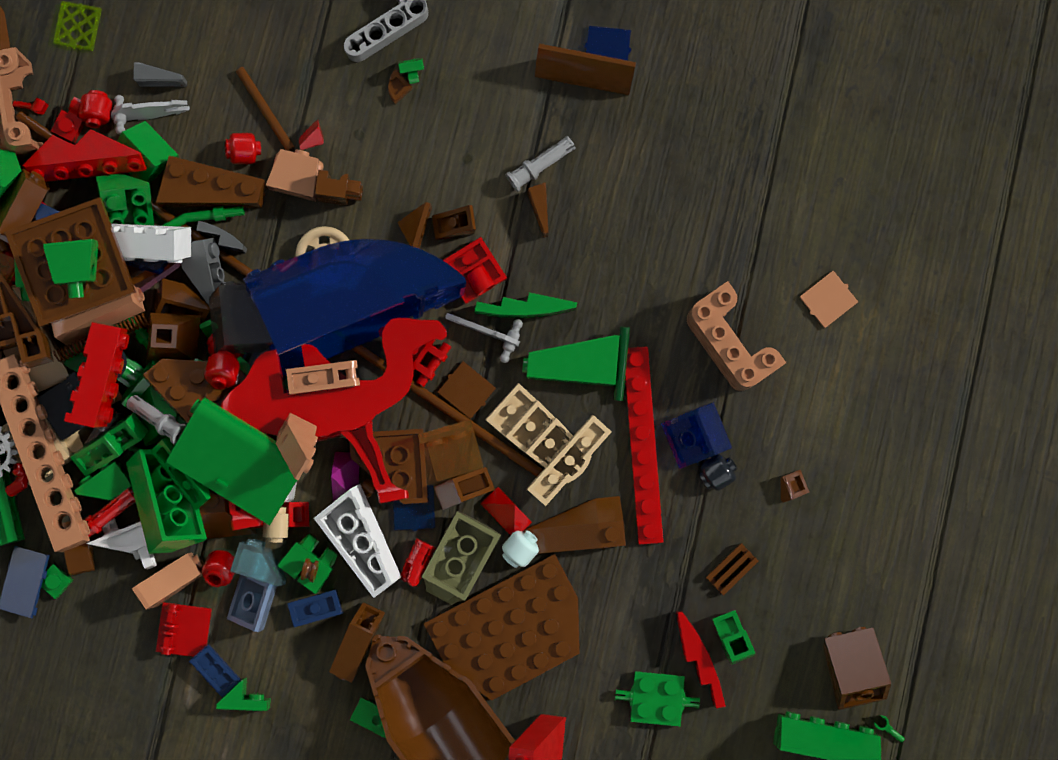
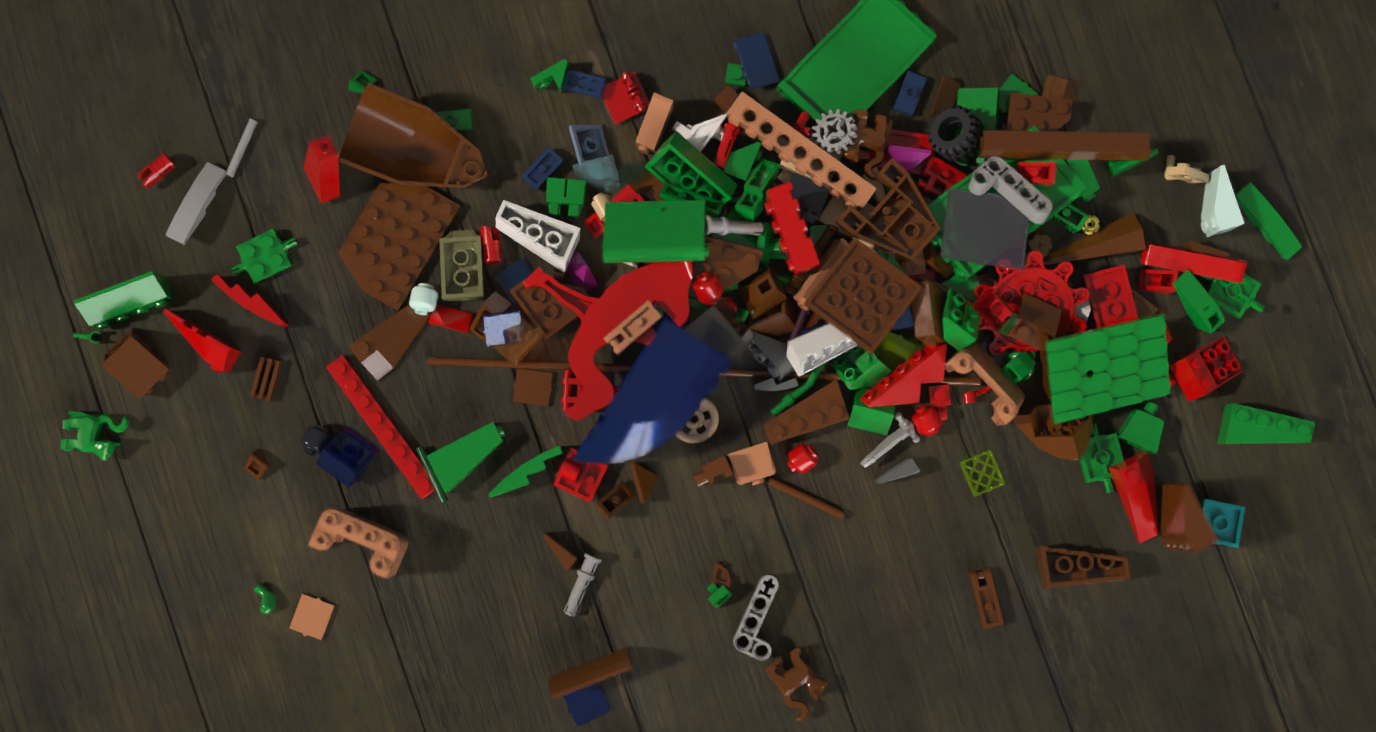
camera: 145 degrees right, 0 degrees up
green torso [43,239,98,299] -> none
red head [201,550,238,587] -> none
nougat slope [276,413,318,480] -> none
red slope [299,120,324,150] -> none
reddish brown bush [301,558,319,583] -> none
reddish brown slope [329,602,385,683] -> none
light grey piece [445,313,523,363] -> none
tan slope [485,383,611,506] -> none
green brick [712,610,755,665] -> none
none -> green animal [60,411,129,461]
none -> red wedge [164,309,241,374]
none -> green arm [254,583,275,614]
none -> clear blue piece [483,310,523,346]
none -> clear neon green piece [875,331,916,372]

